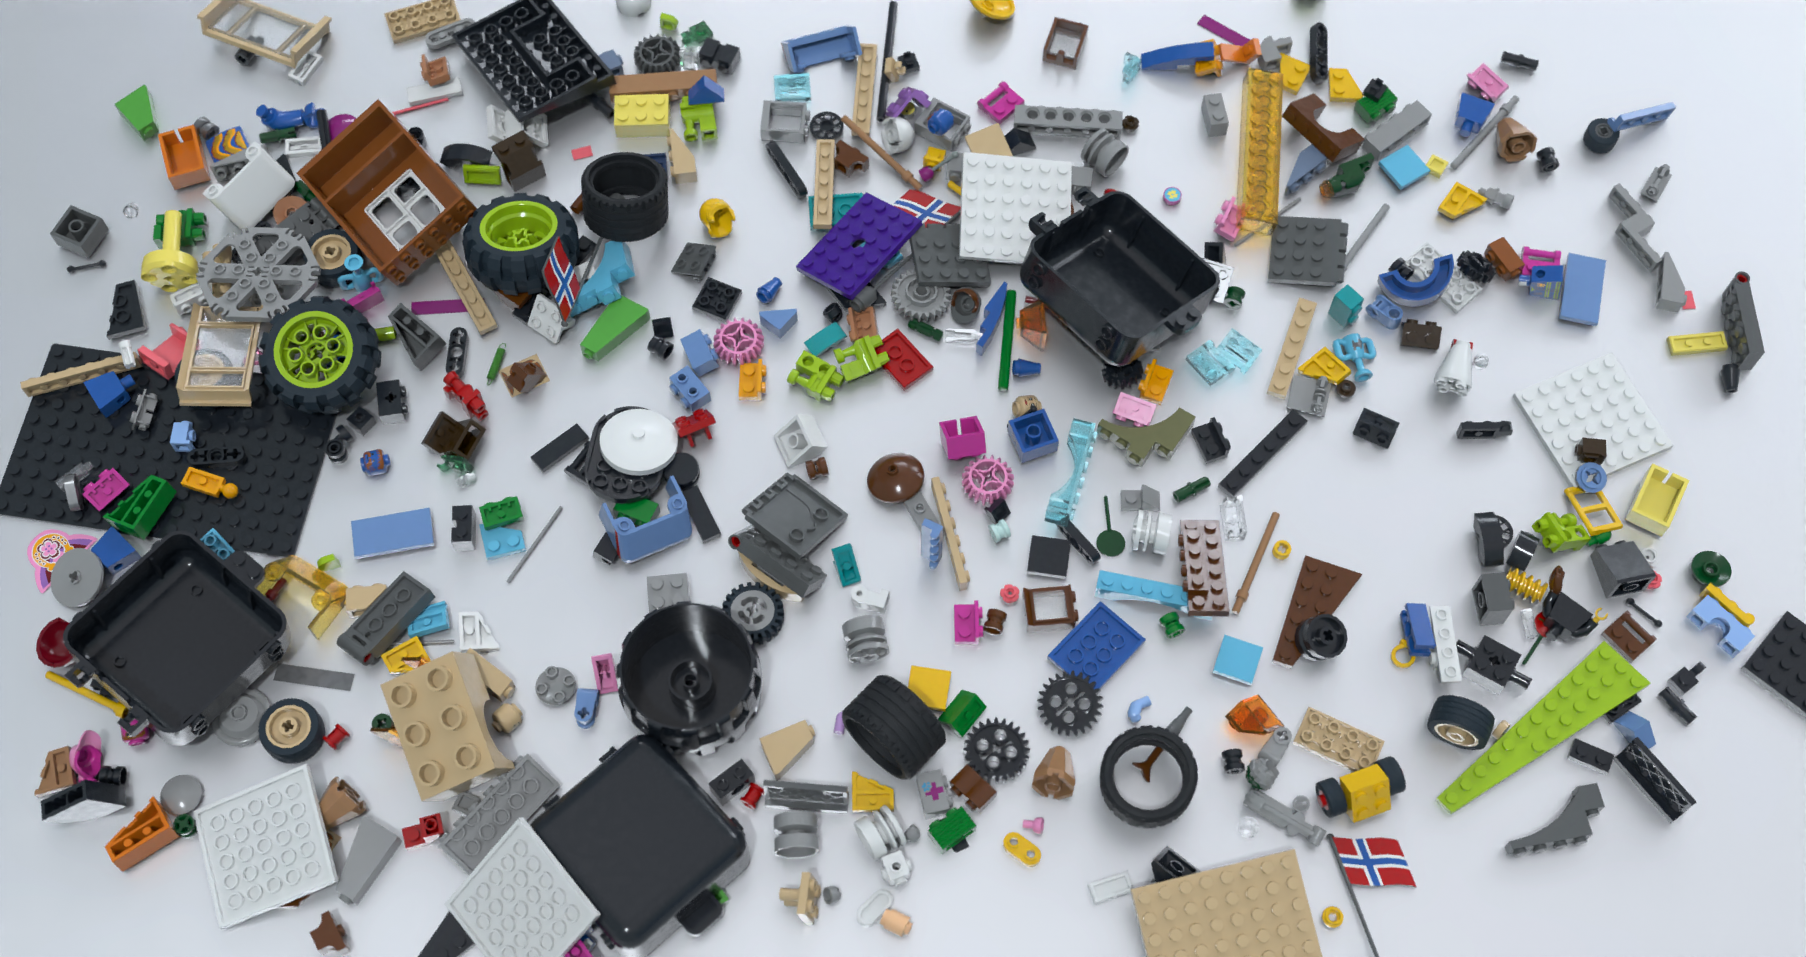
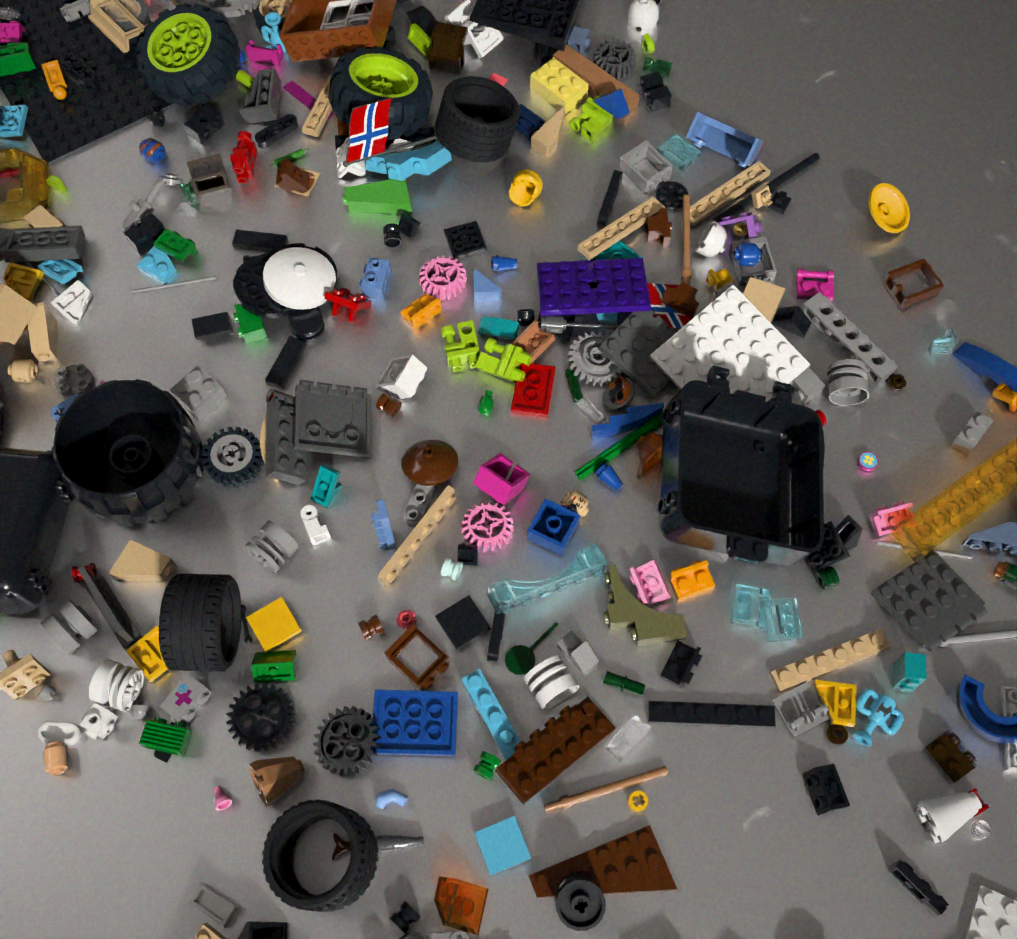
camera: 50 degrees right, 0 degrees up
light blue brick [170,421,196,452] -> none
black wheel [325,439,348,464] -> none
black plate [346,406,376,436] -> none
medium blue tile [351,508,435,559] -> none
medium blue windscreen [598,476,692,563] -> none
dark grey hinge [671,242,716,282] -> none
clear slope [679,46,702,70] -> none
medium blue brick [680,329,719,377] -> none
black brick [708,759,755,806] -> none
hinge [919,151,959,182] -> none
reddish brown brick [950,764,997,813] -> none
dark pink bracket [954,600,983,645] -> none
yellow plate [1003,832,1041,867] -> none
black gear [1102,359,1144,390] -> none
medium blue piece [1366,294,1403,330] -> none
black wheel [1388,257,1415,280] -> none
none -> light grey piece [122,173,183,233]
none -> green cylinder [477,390,494,416]
none -> reddish brown brick [661,281,700,319]

